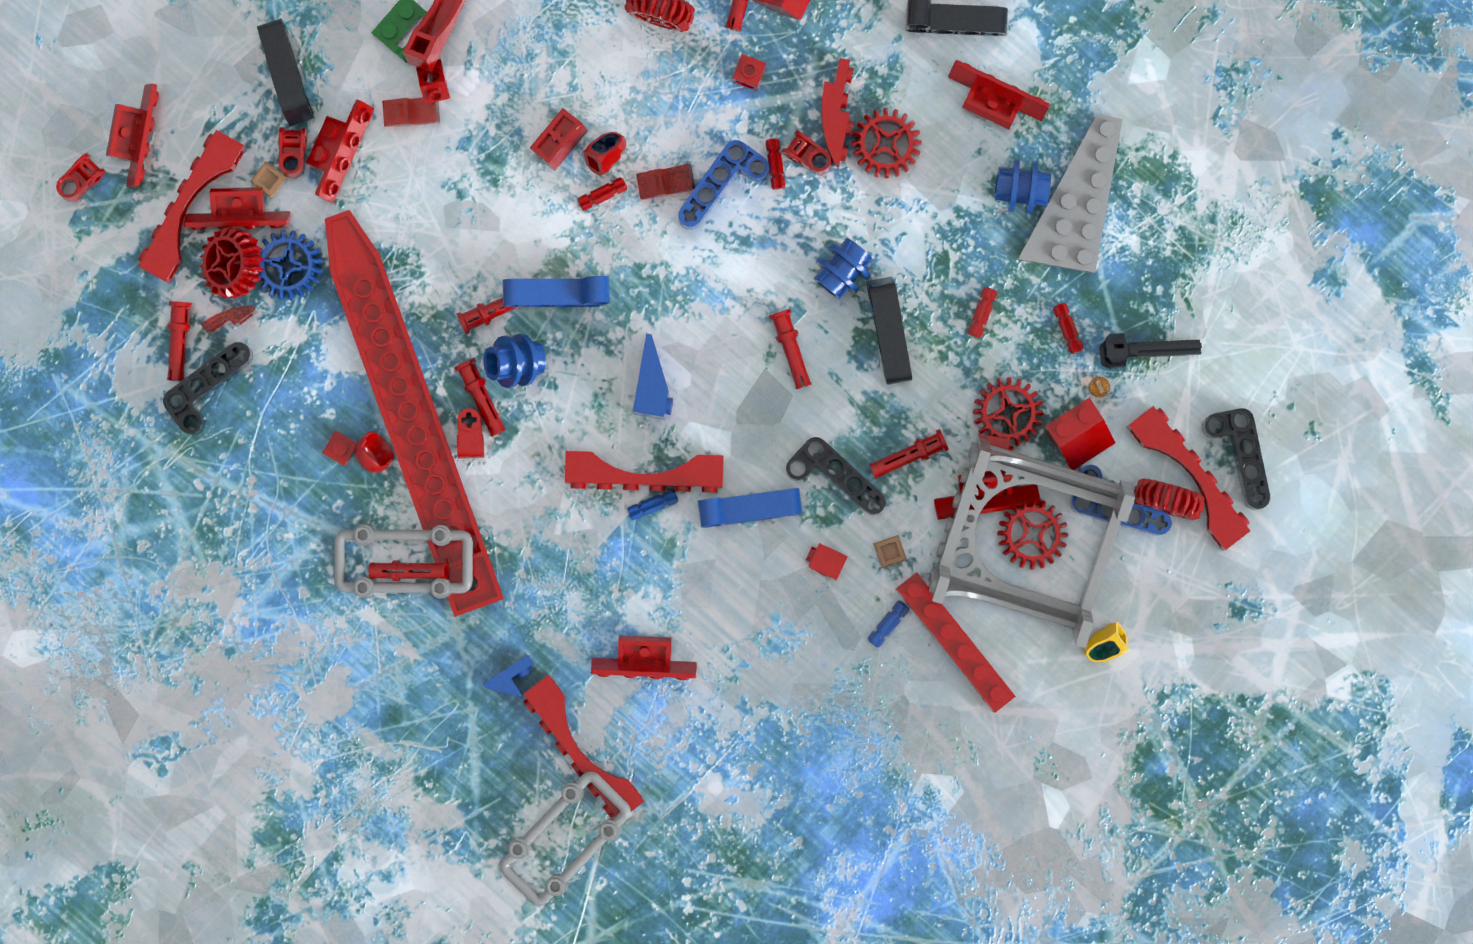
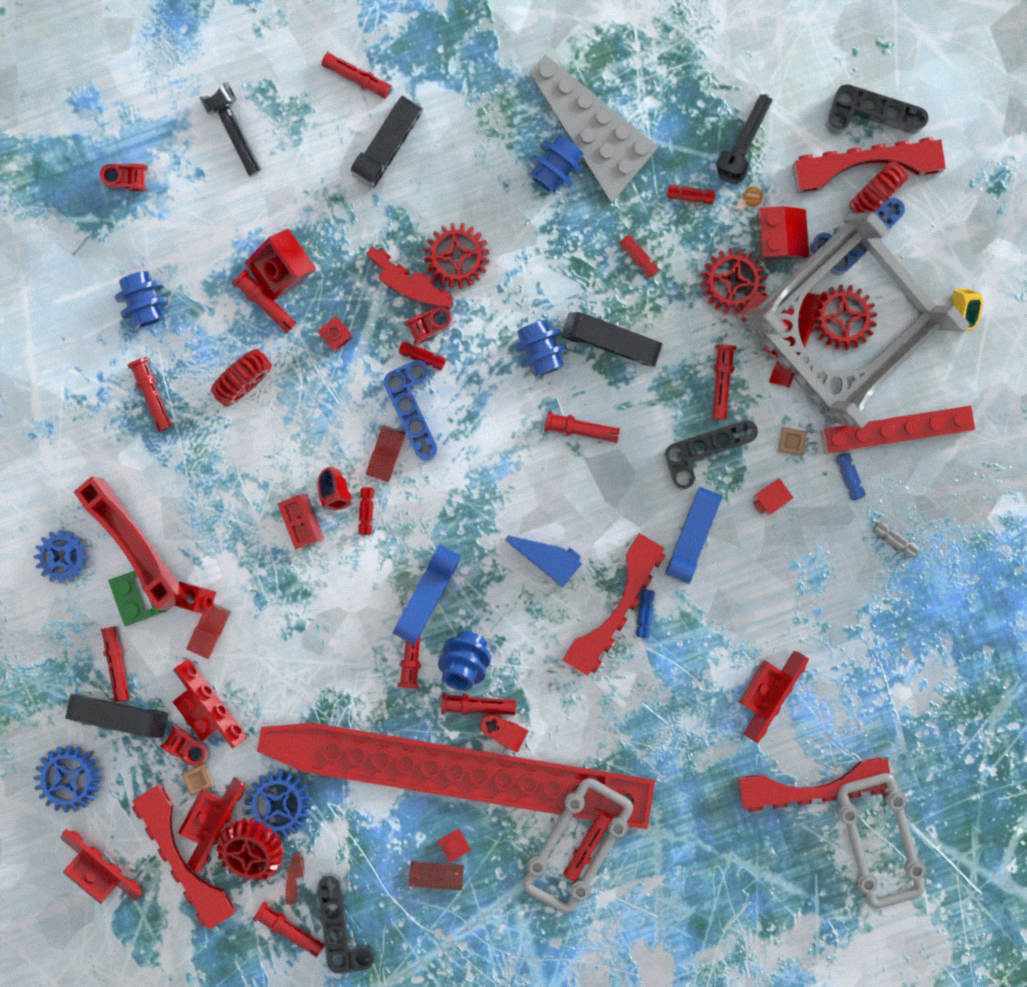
camera: 60 degrees left, 0 degrees up
red piece [56,153,106,202] -> none
red hair [354,431,394,473] -> none
blue slope [483,655,534,696] -> none
red bracket [948,60,1050,130] -> none
none -> blue gear [34,745,102,813]
none -> red pin [100,626,130,702]
none -> clear red slope [409,860,464,890]
none -> light grey axle [873,521,919,558]

